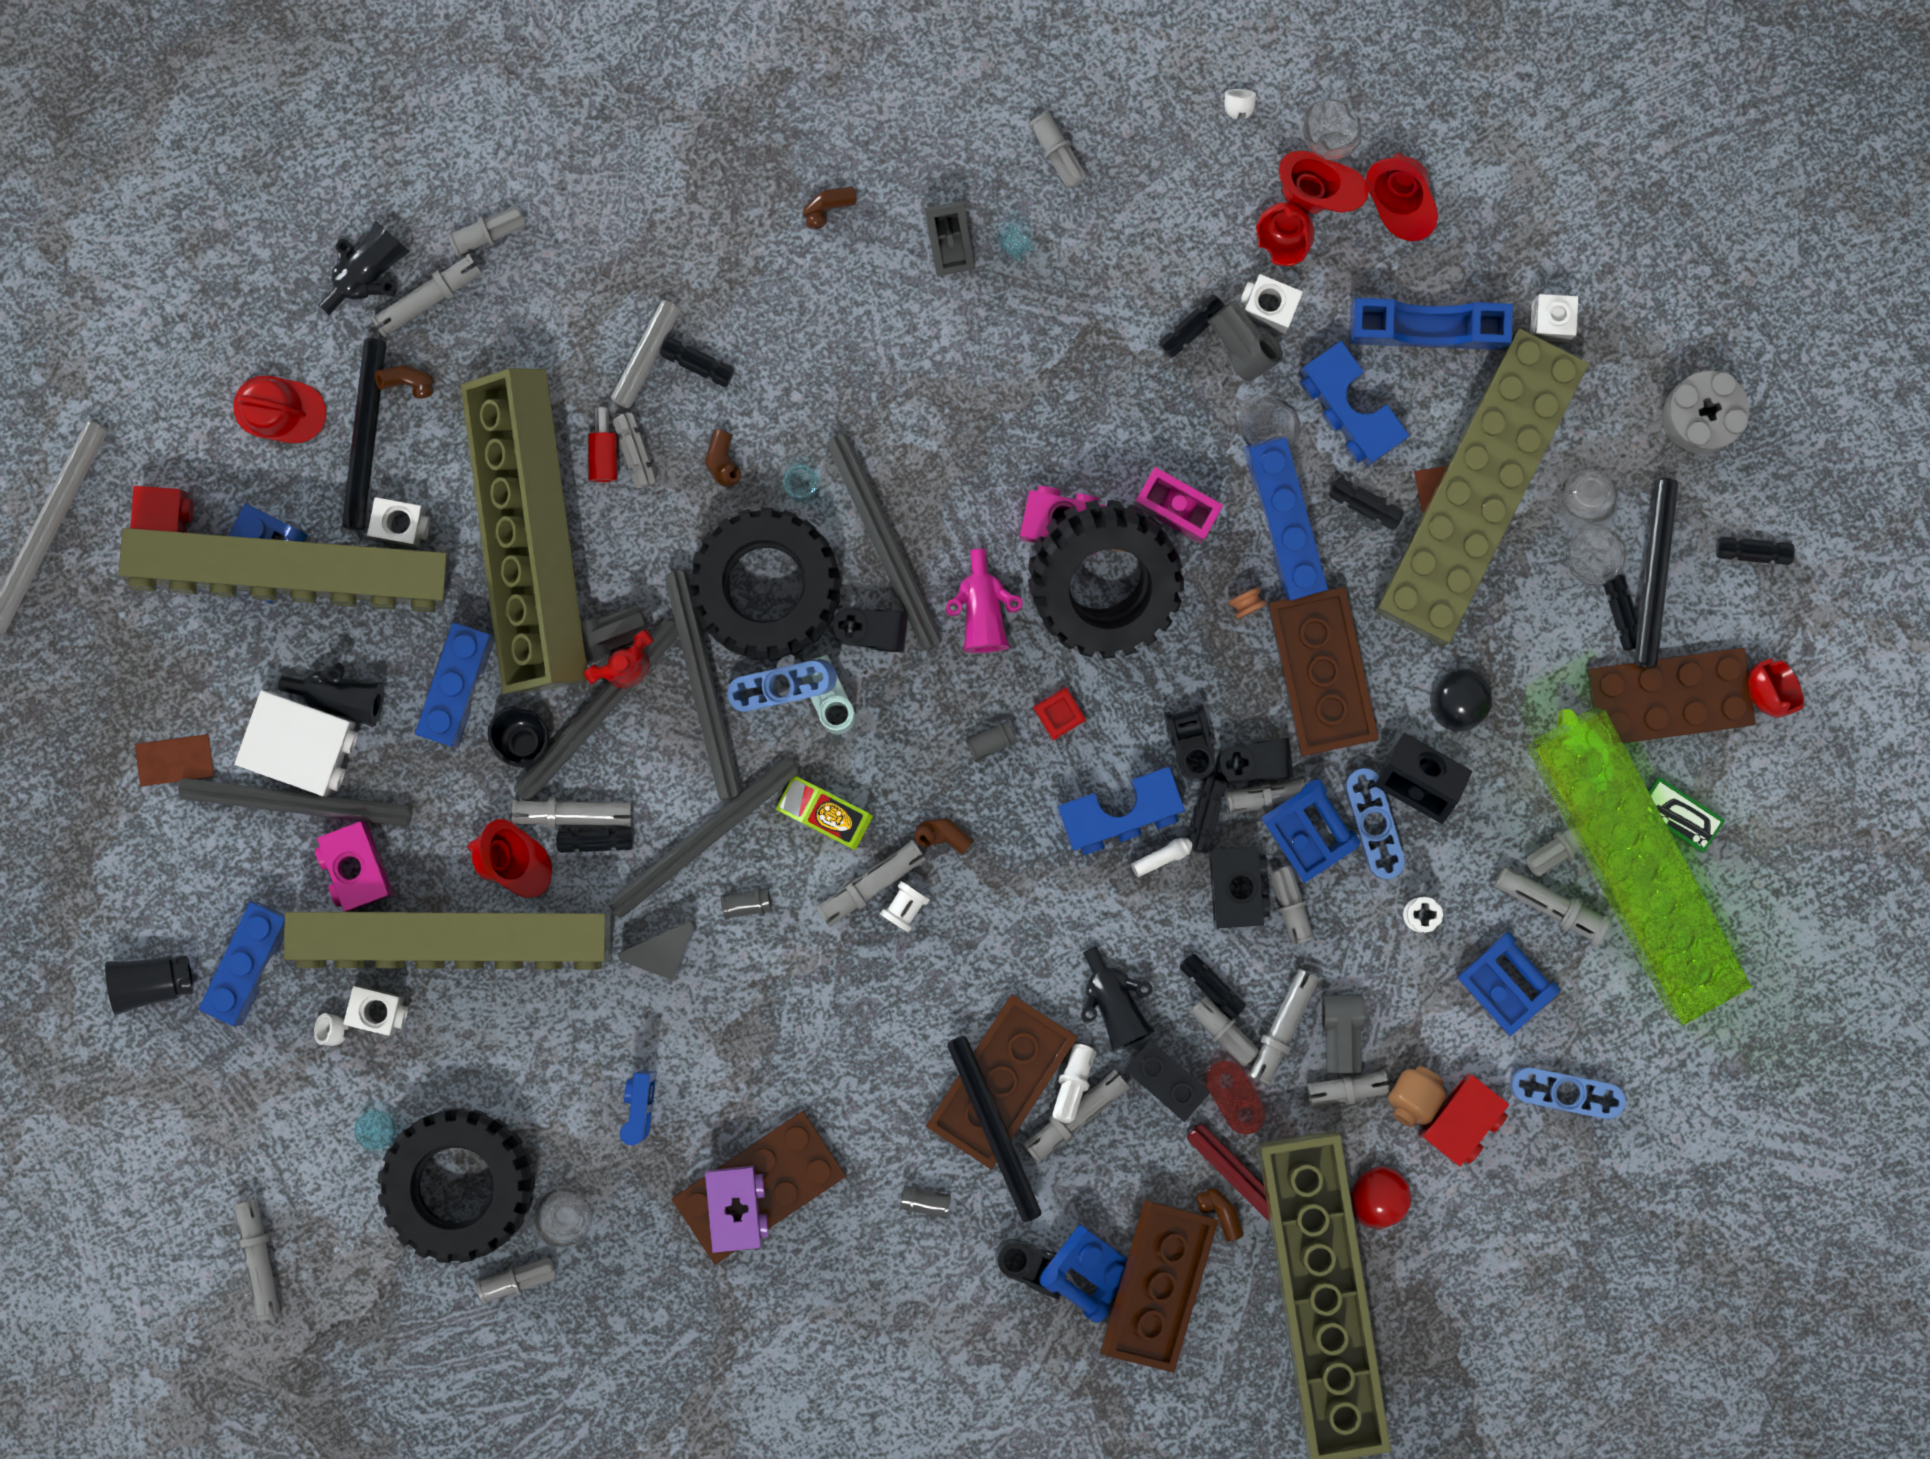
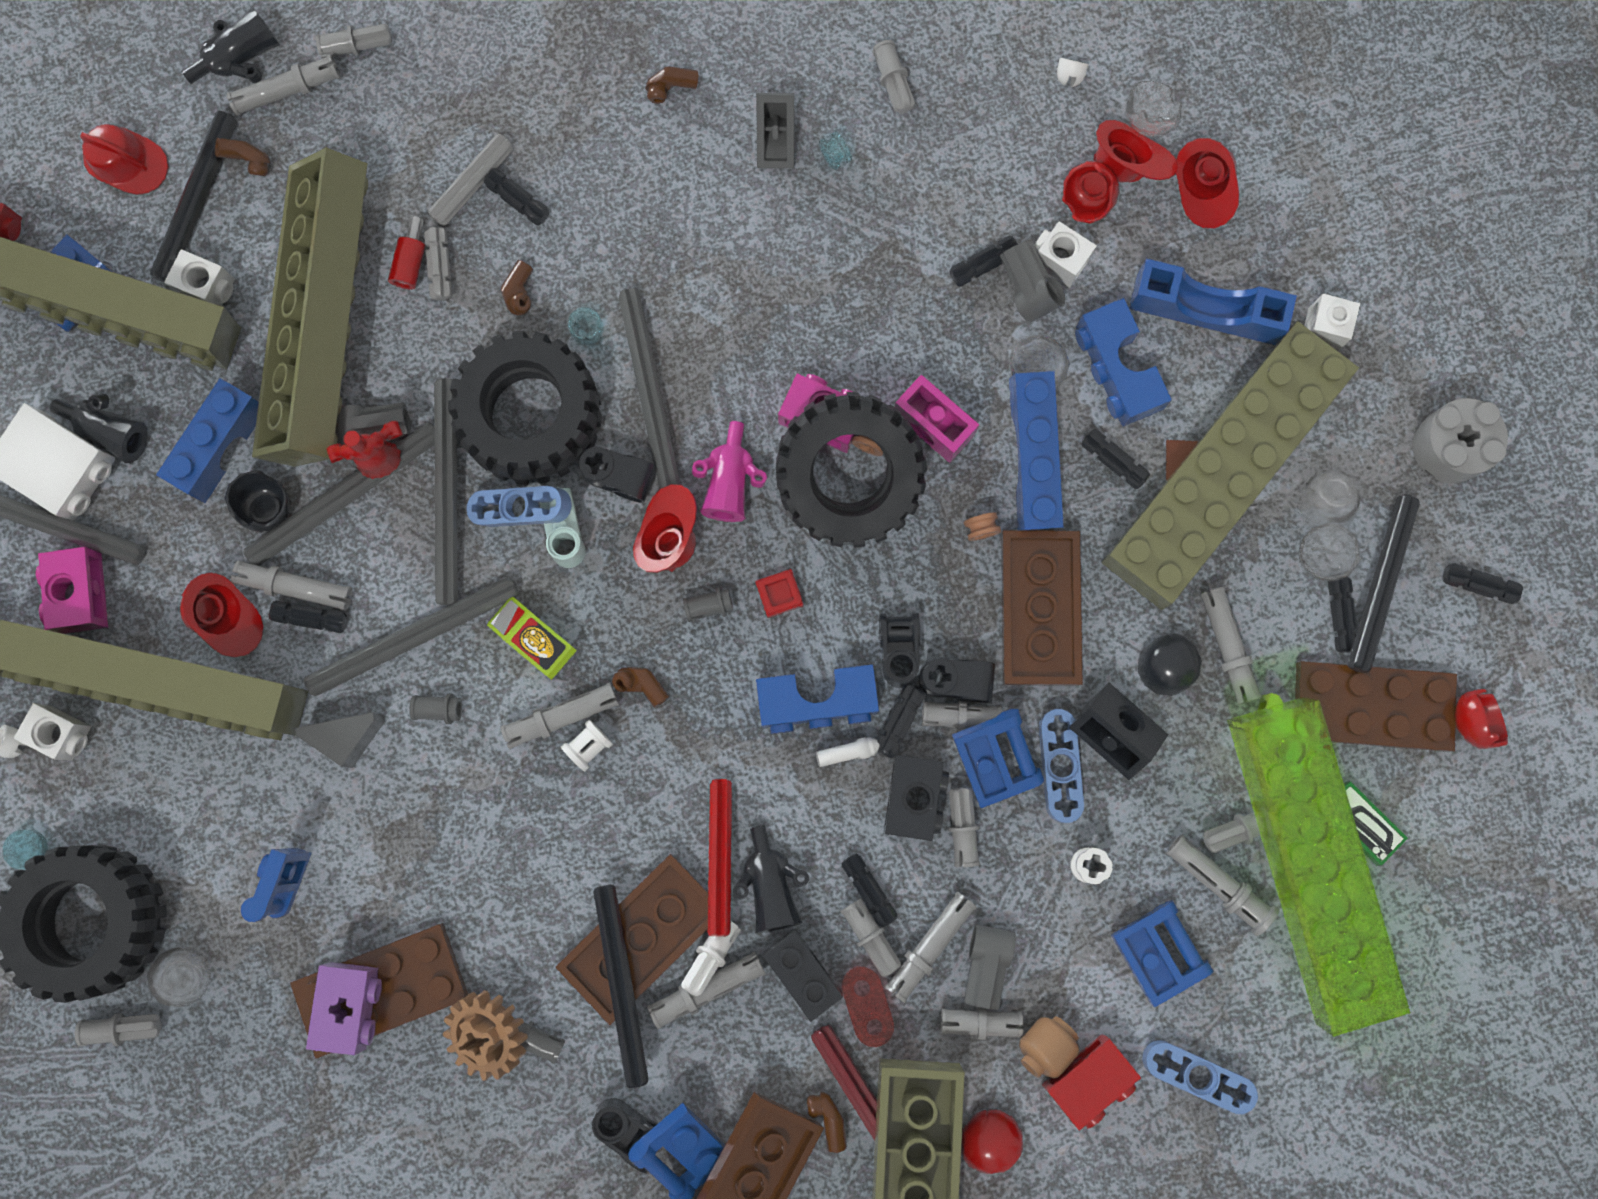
camera: 15 degrees right, 5 degrees down
none -> medium nougat gear [443,990,528,1081]
none -> red piece [633,484,697,573]
none -> red axle [708,779,732,937]
none -> light grey pin [1200,587,1263,705]

